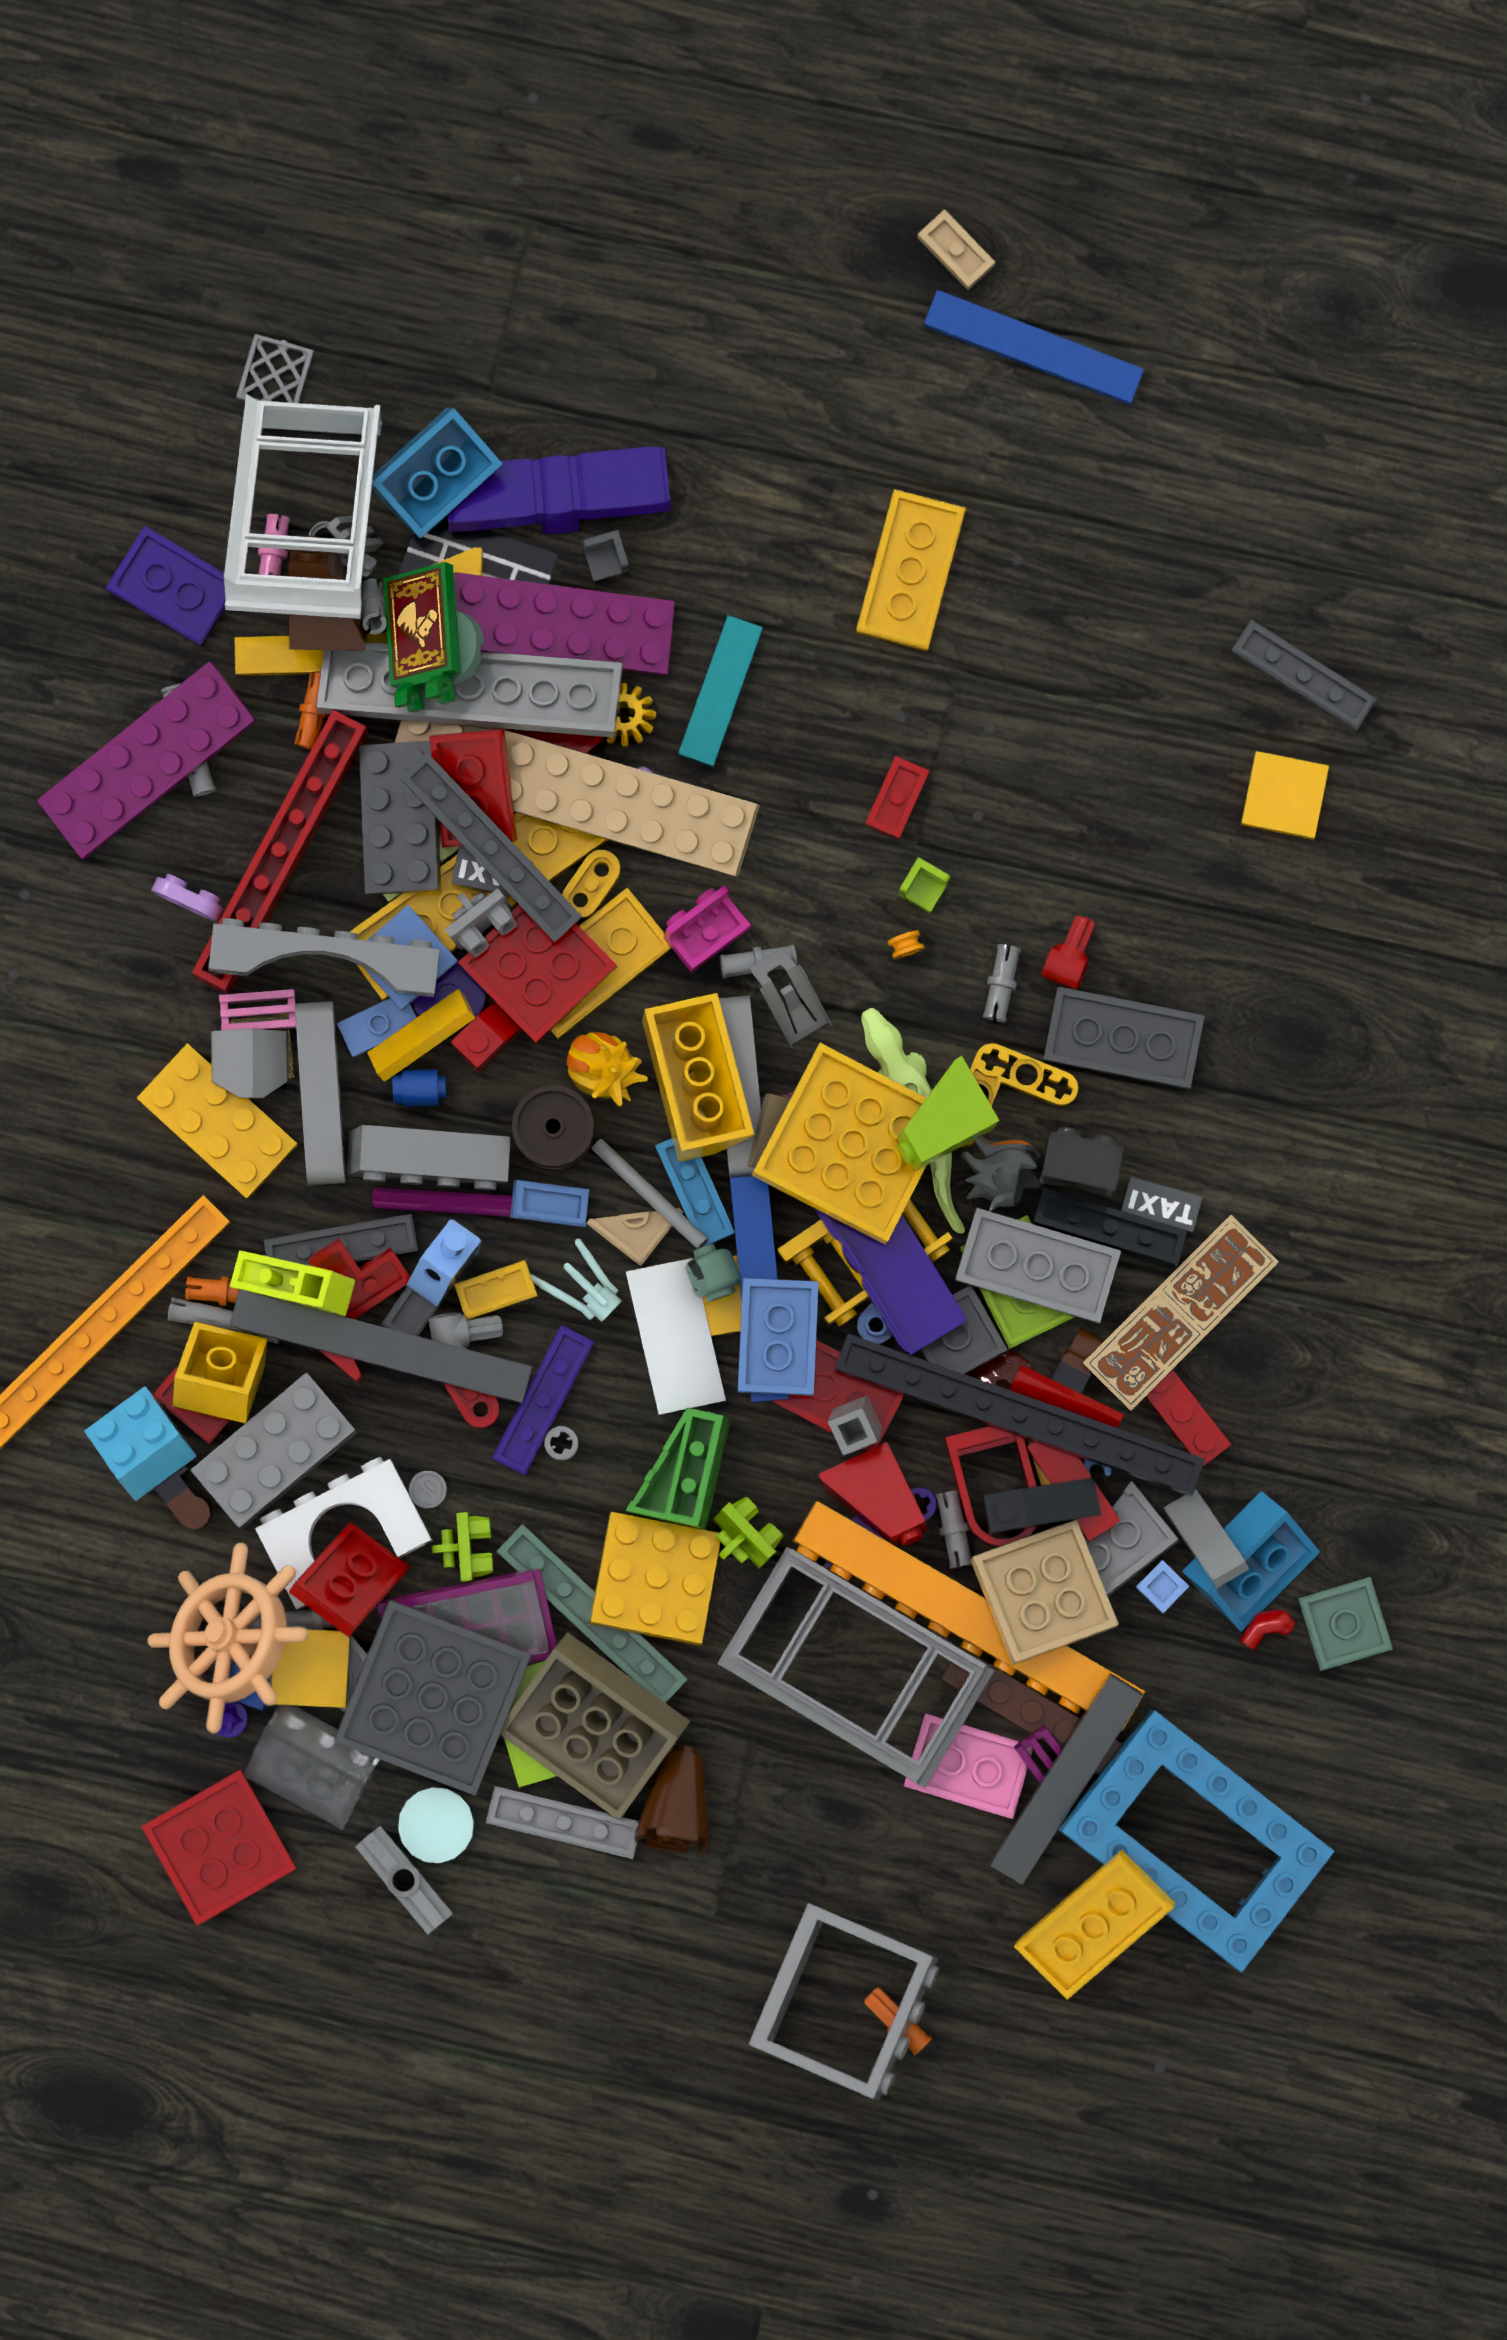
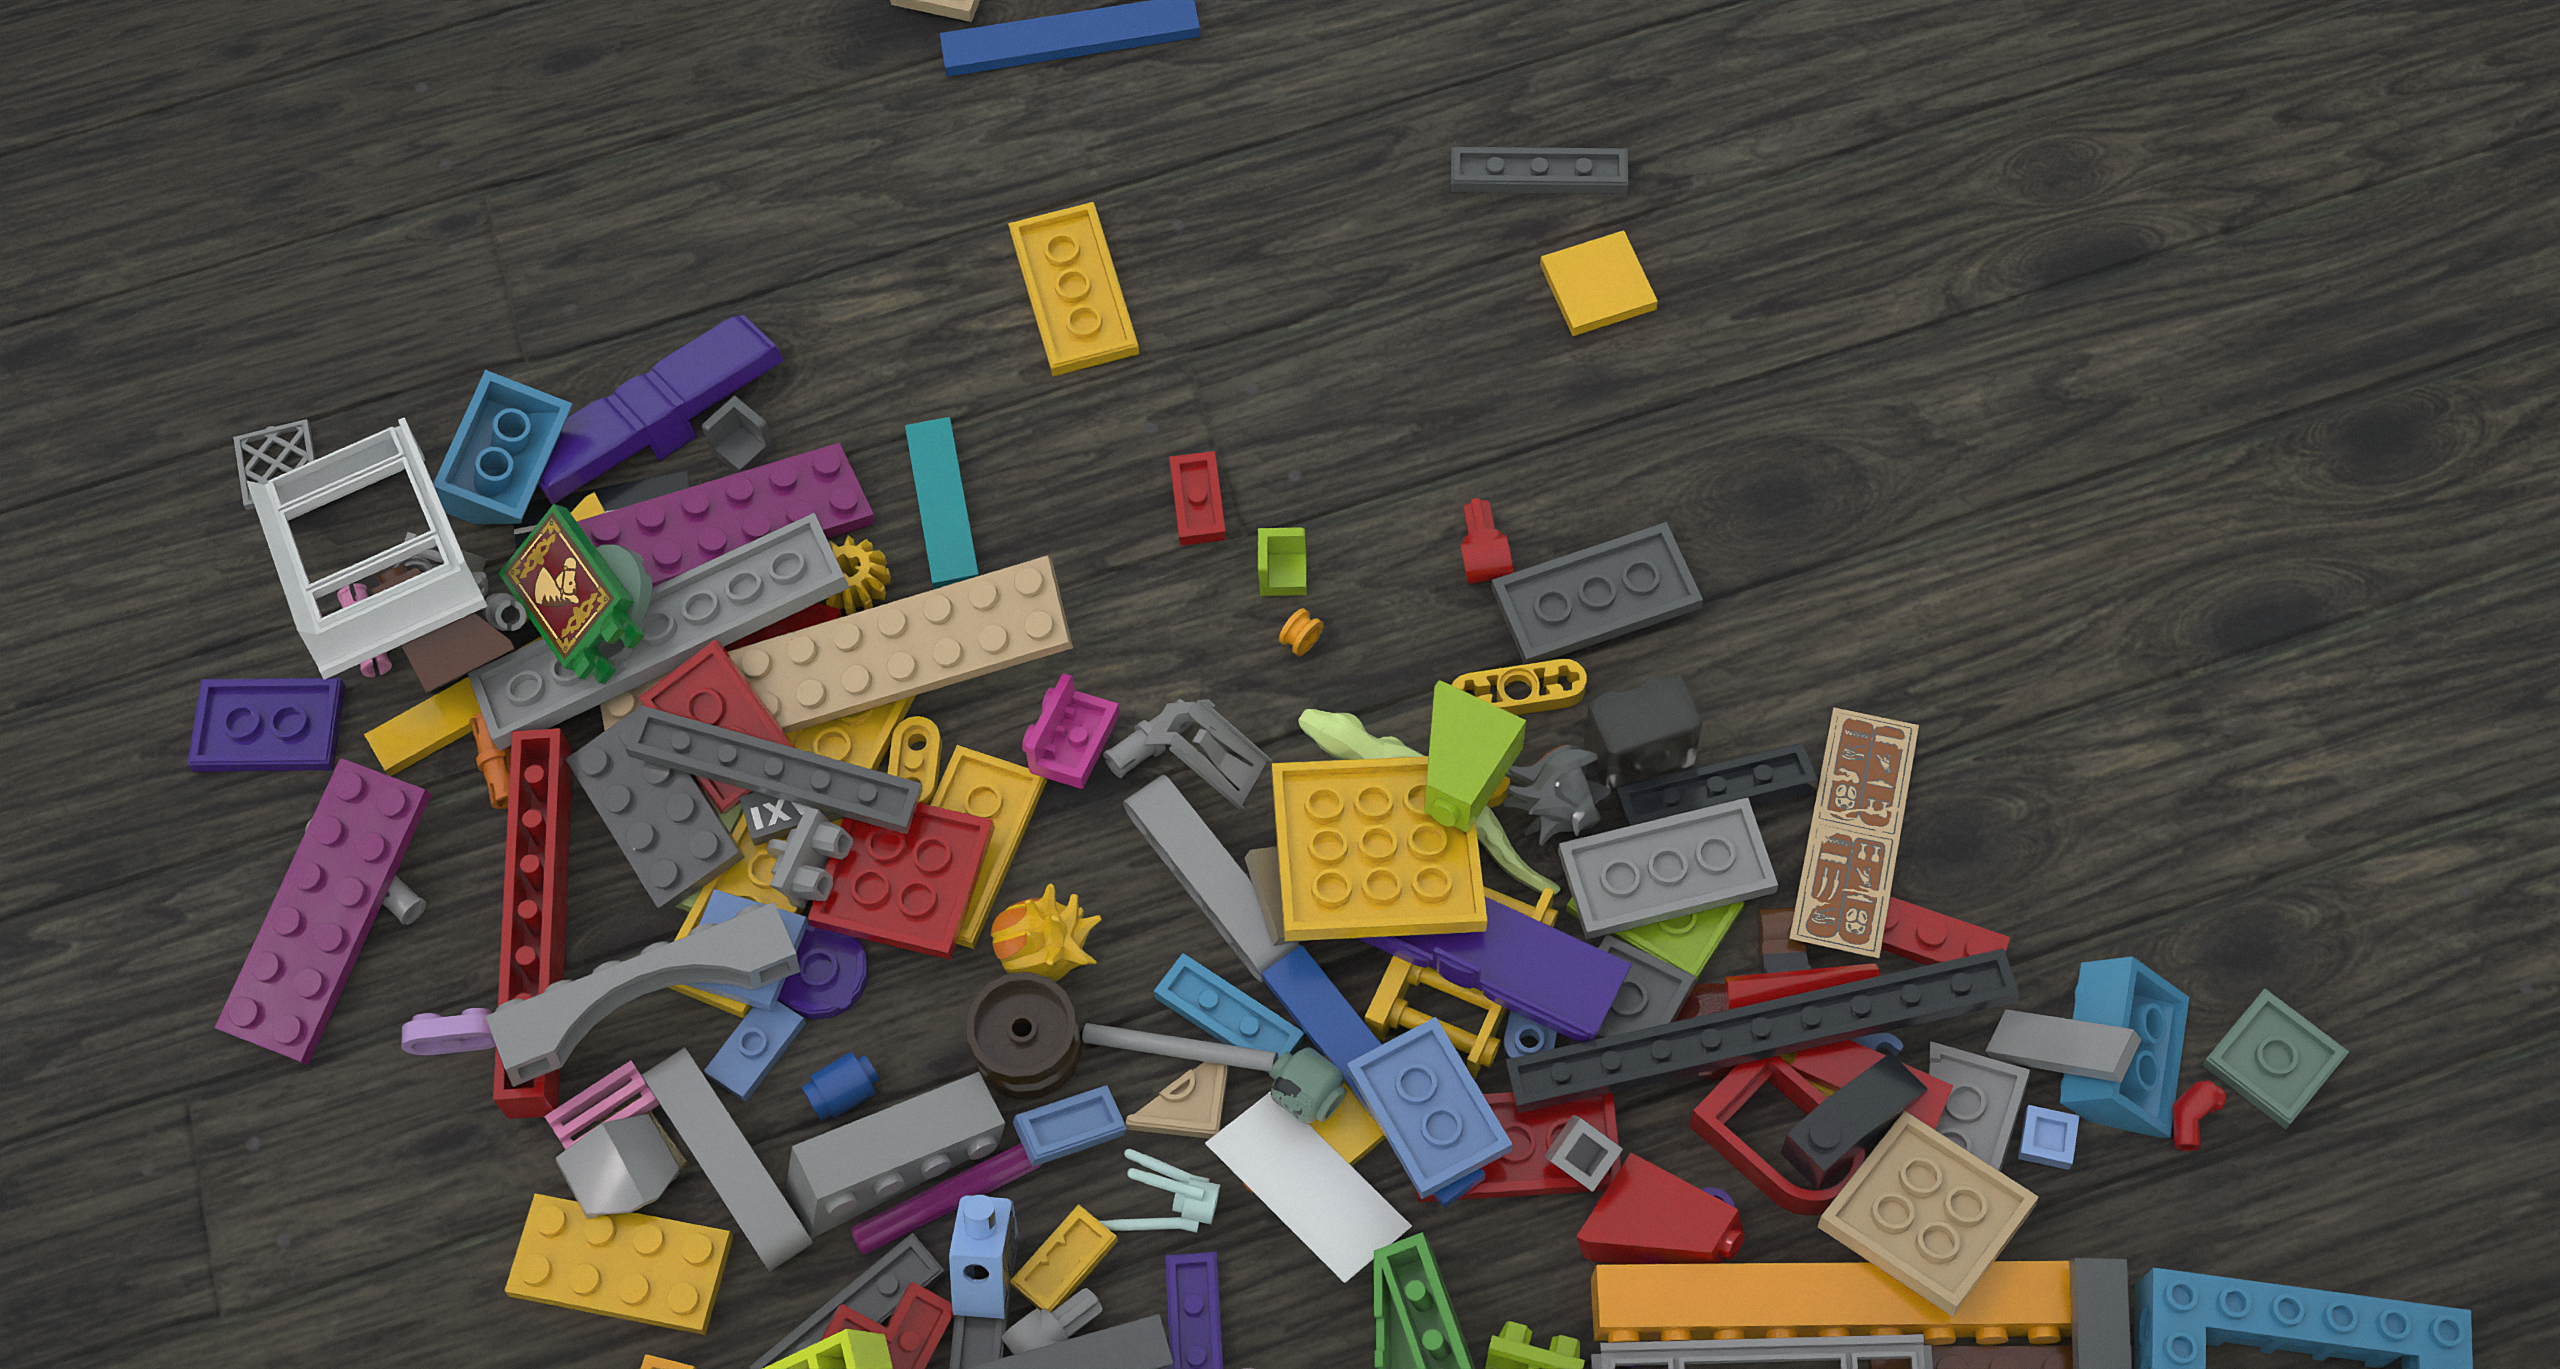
camera: 25 degrees left, 20 degrees down
yellow tile [367,989,475,1082] -> none
red slope [451,1002,522,1073] -> none
yellow slope [642,993,754,1162] -> none
light grey pin [935,1490,972,1569] -> none
light grey pin [983,944,1021,1023] -> none
dark grey tile [1121,1177,1203,1234] -> none

